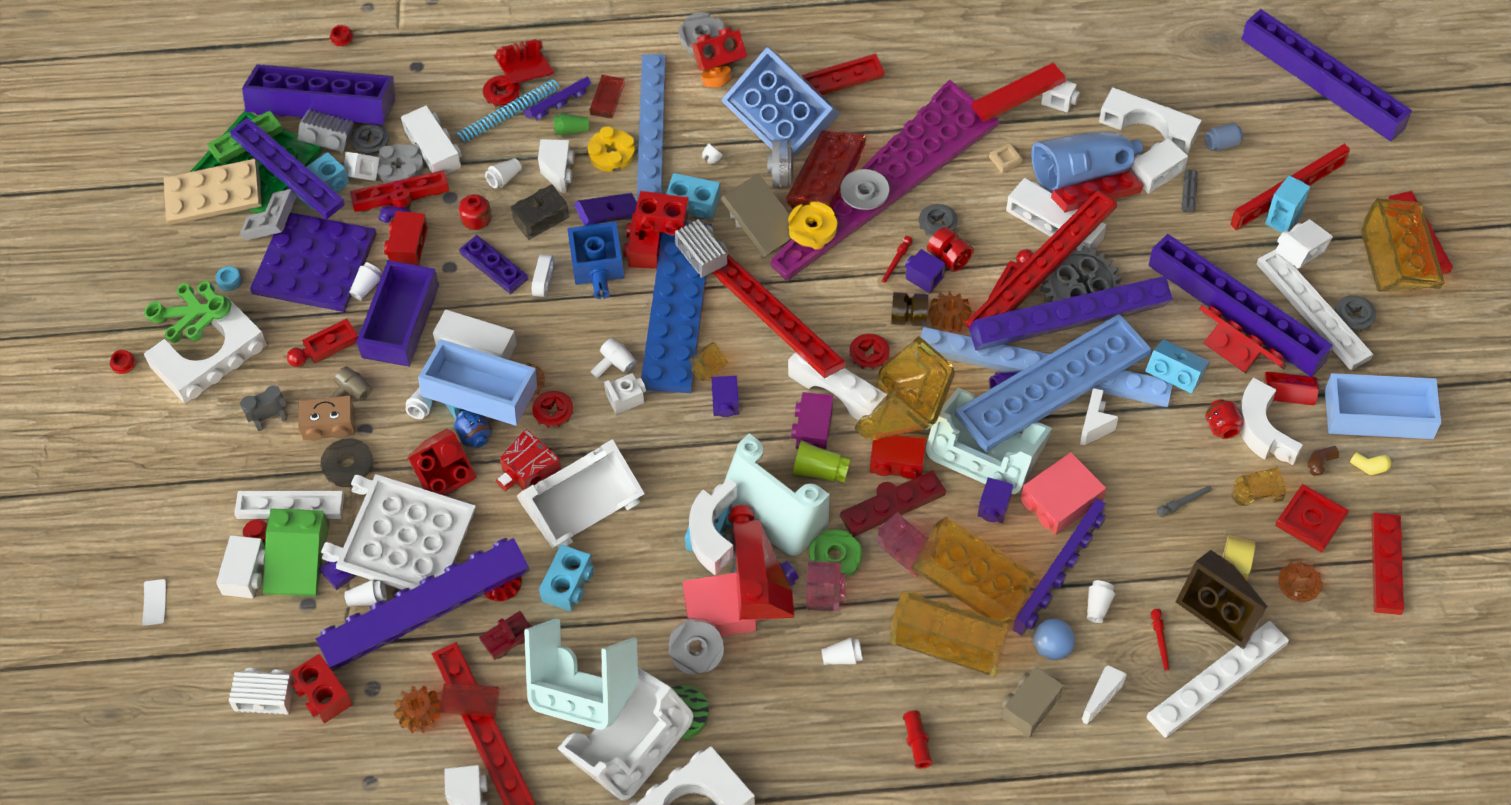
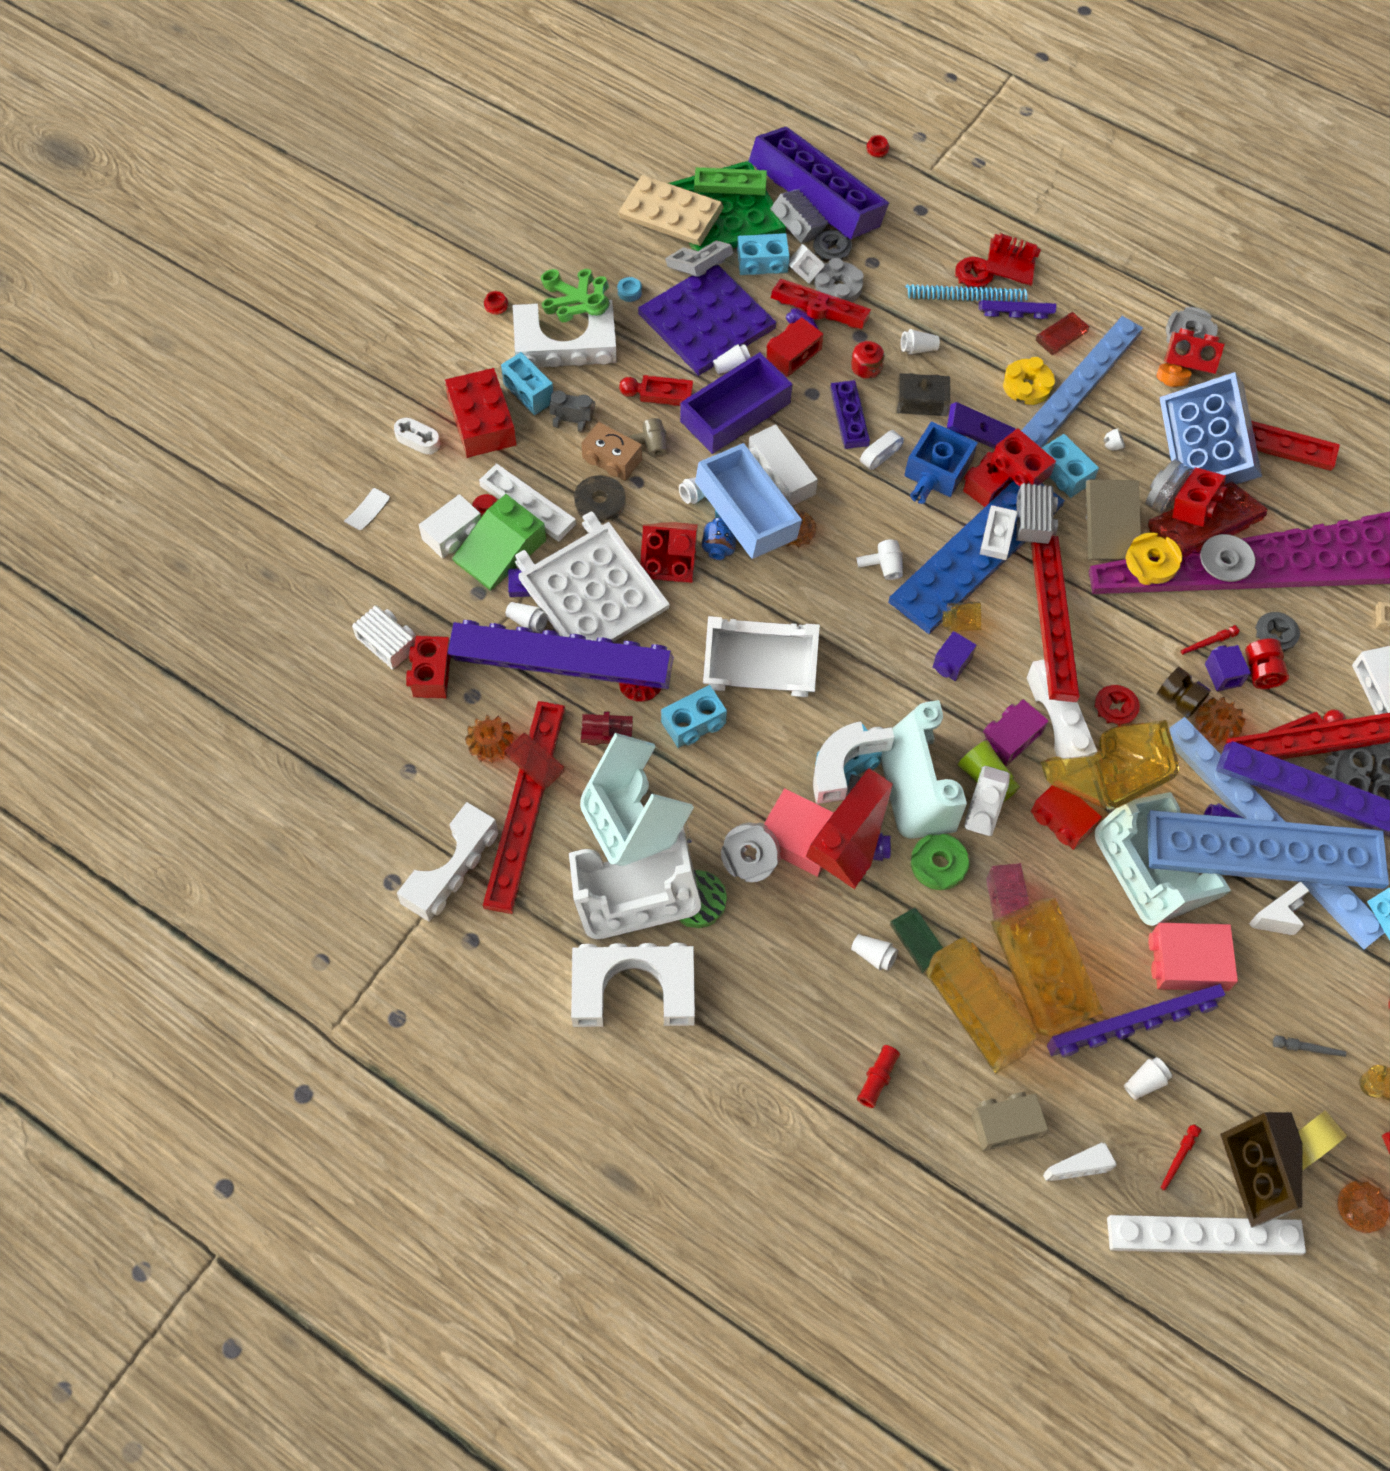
camera: 35 degrees right, 5 degrees up
dark purple plate [229,118,345,219] -> none
white brick [401,106,462,175] -> none
red torso [496,428,562,492] -> none
red gear [532,391,573,428] -> none
white slope [538,139,575,193] -> none
bright green cone [554,113,589,137] -> none
white brick [604,373,646,415] -> none
red plate [728,505,755,524] -> none
clear pink brick [807,561,846,612] -> none
dark red hinge [840,470,946,537] -> none
dark purple brick [978,477,1013,523] -> none
medium blue hair [1032,618,1076,660] -> none
none -> white beam [394,418,440,454]
none -> red brick [445,368,517,458]
none -> medium azure brick [501,352,553,415]
none -> clear green tile [890,907,948,973]
none -> white brick [965,766,1010,836]
none -> white plate [980,505,1017,560]
none -> red brick [1173,467,1228,527]

